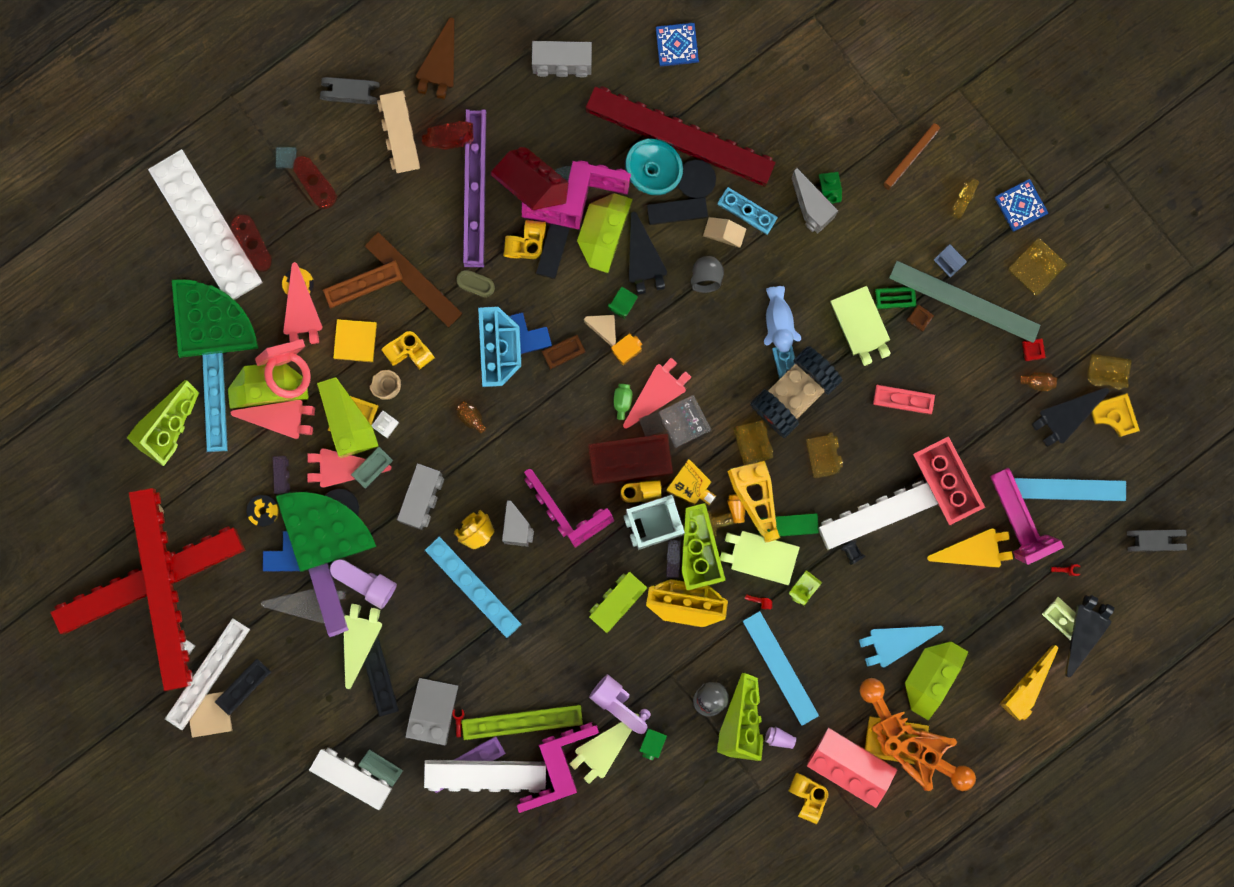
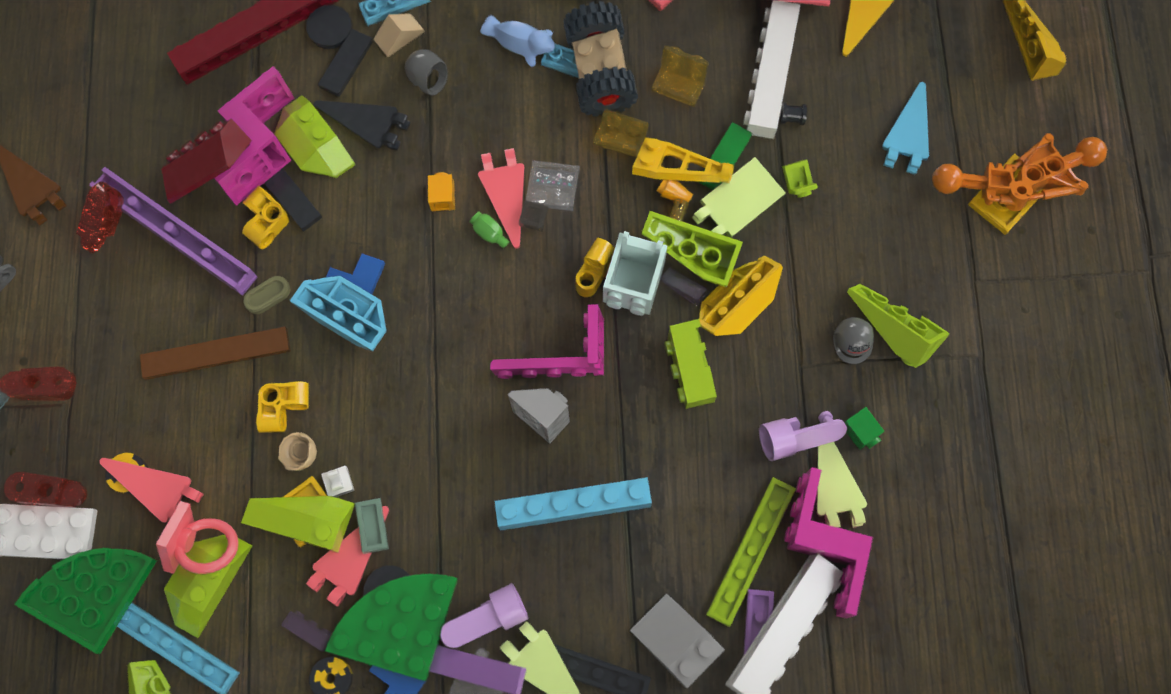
camera: 50 degrees left, 10 degrees down
coral flag [231,400,315,439] -> none
dark orange tile [323,260,403,308] -> none
yellow tile [333,319,377,362] -> none
tan wedge [377,90,420,173] -> none
light grey brick [397,463,444,530] -> none
red hand [452,709,465,737] -> none
yellow cone [454,510,494,549] -> none
clear orange plant [456,401,487,434] -> none
light grey brick [532,41,592,77] -> none
reddish brown tile [542,334,586,370] -> none
tan slope [584,315,616,347] -> none
clear red brick [588,434,673,486] -> none
green bracket [608,287,638,320] -> none
teal dish [625,139,683,195] -> none
yellow torso [666,459,716,505] -> none
medium azure tile [742,611,819,726] -> none
red hand [745,595,772,609] -> none
lavender cone [765,726,796,749] -> none
yellow piece [788,773,828,824] -> none
coral slope [807,728,897,808] -> none
lime wedge [905,642,968,720] -> none

